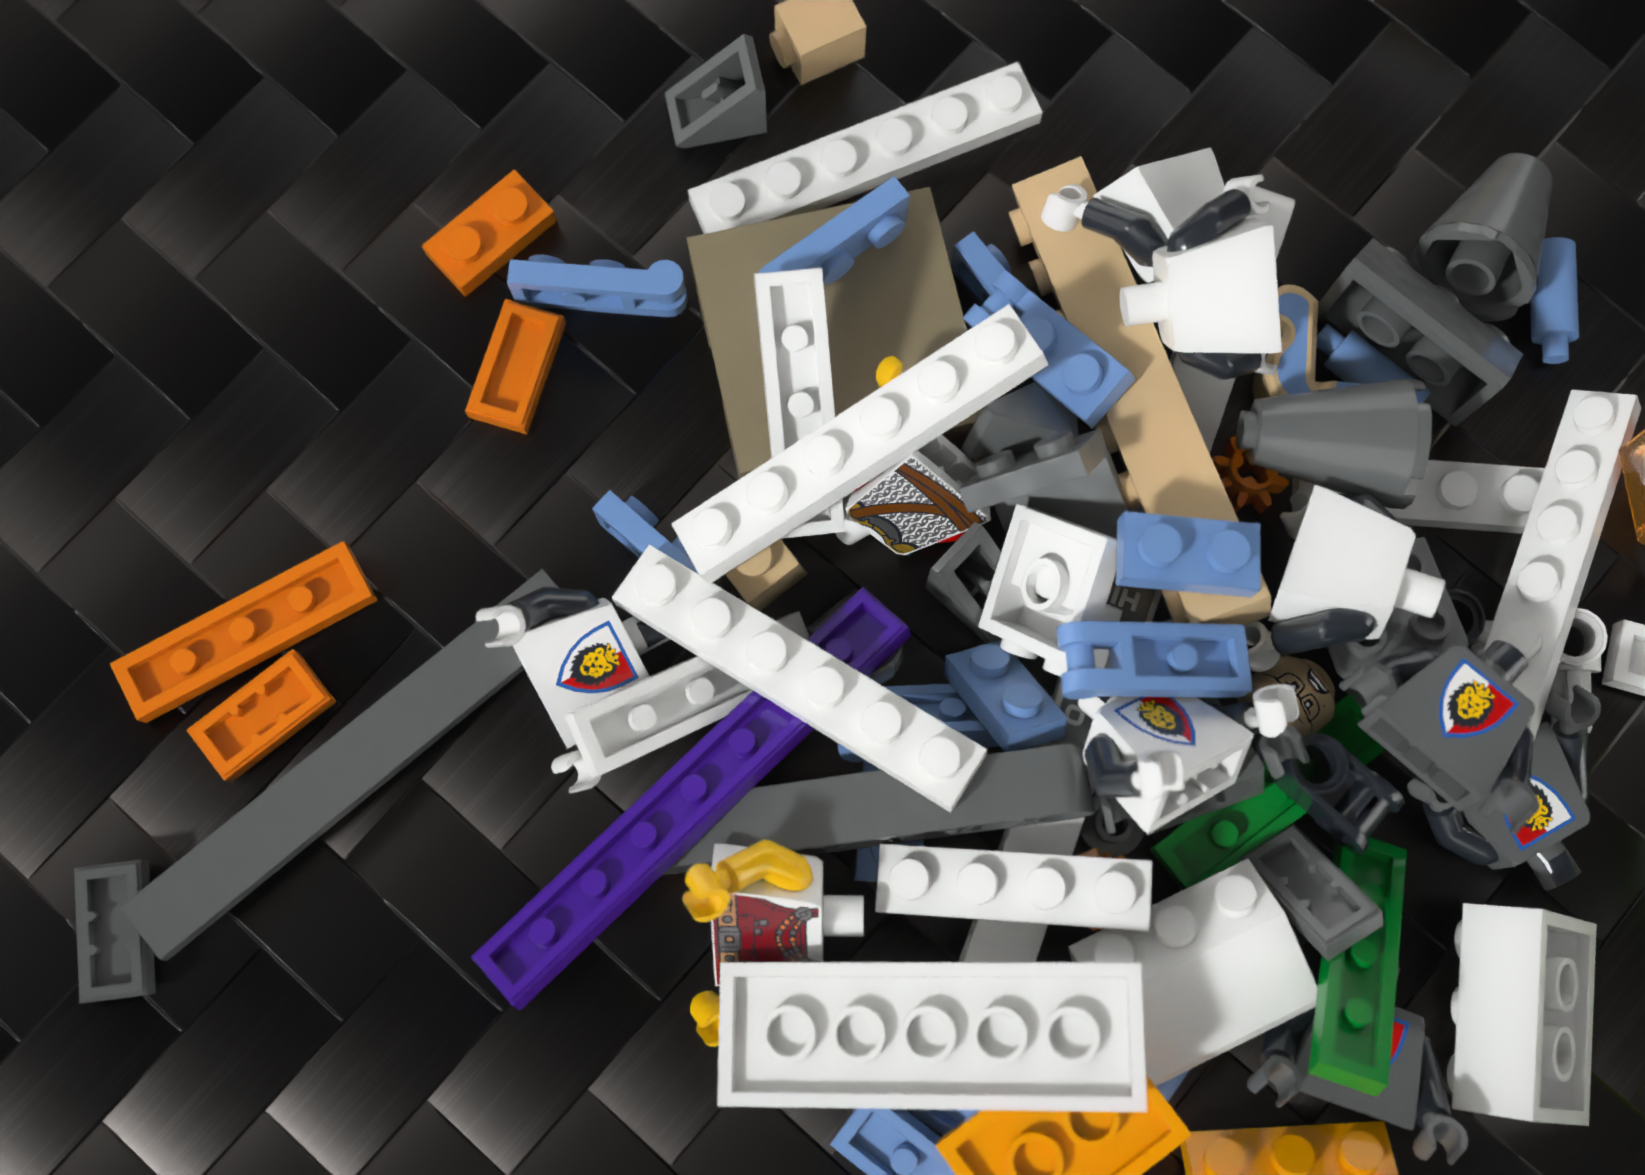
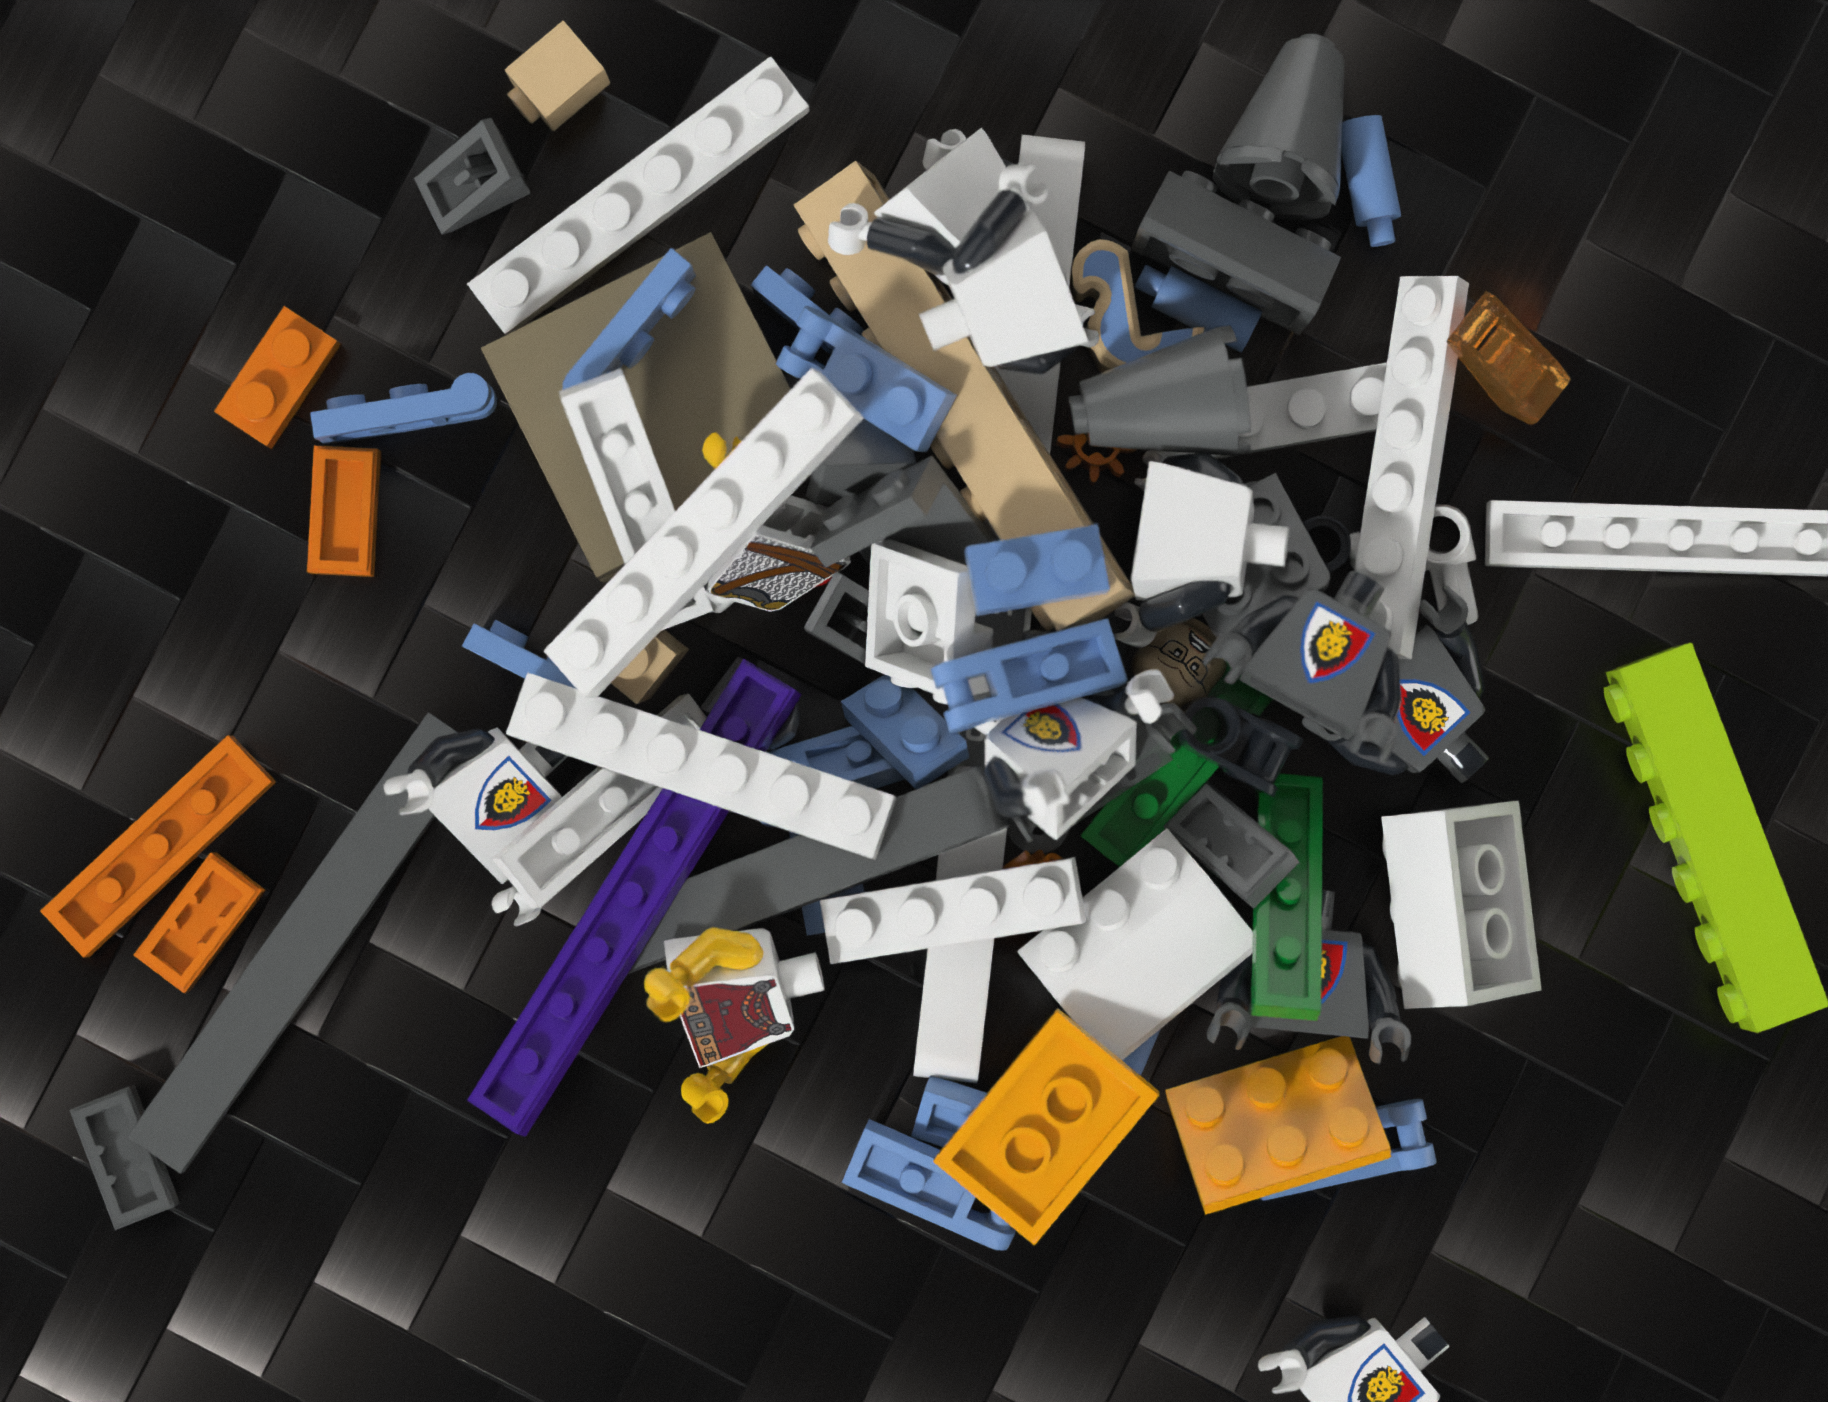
camera: 10 degrees left, 10 degrees up
white plate [718,962,1147,1112] -> none

